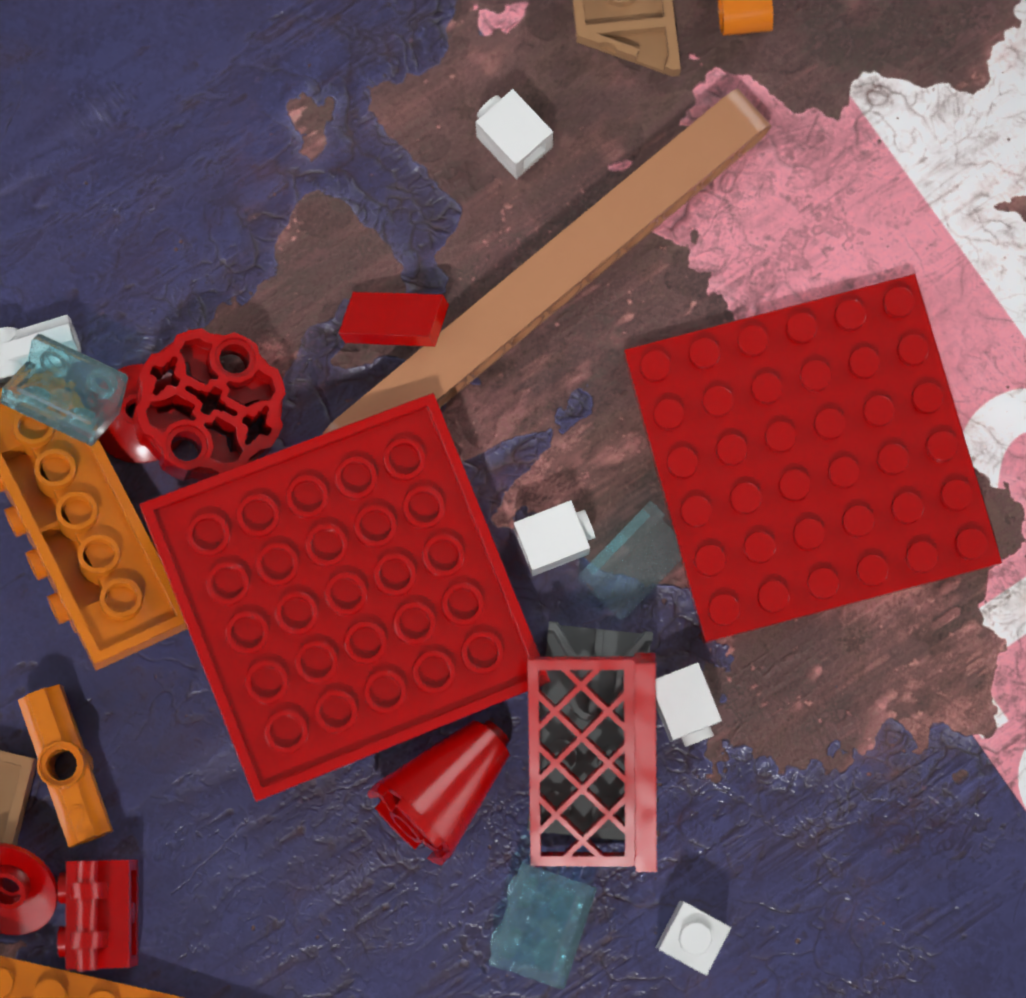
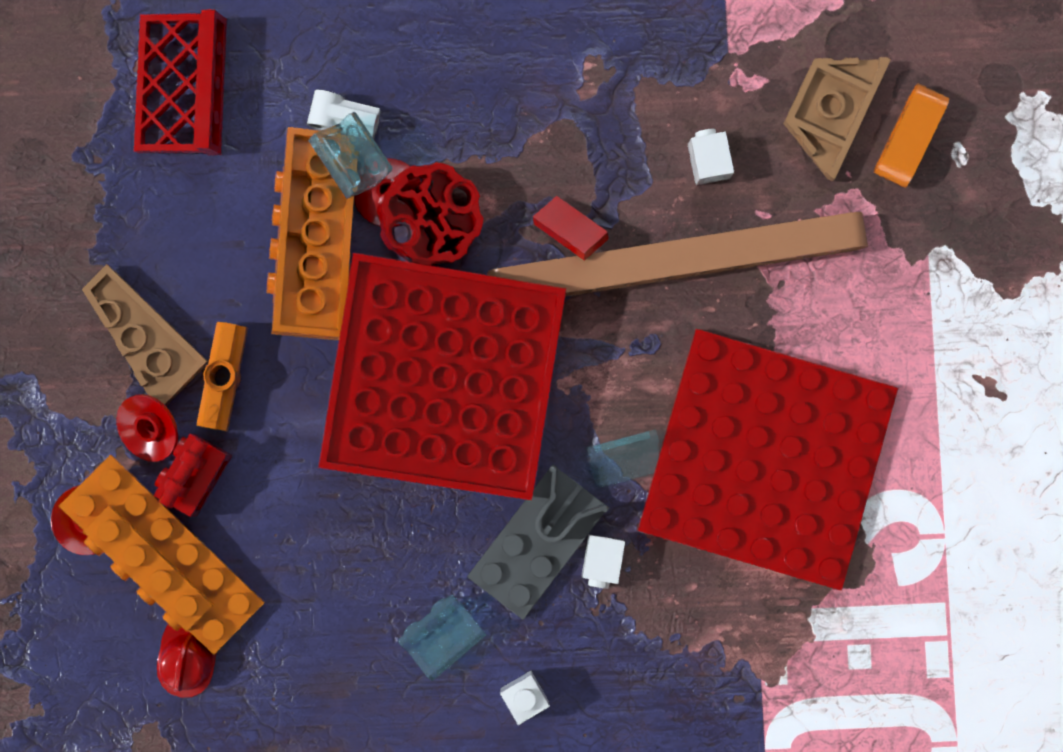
camera: 25 degrees right, 5 degrees up
red cone [367,720,510,865] -> none
white brick [513,500,595,577] -> none
fence [528,653,657,872] -> none

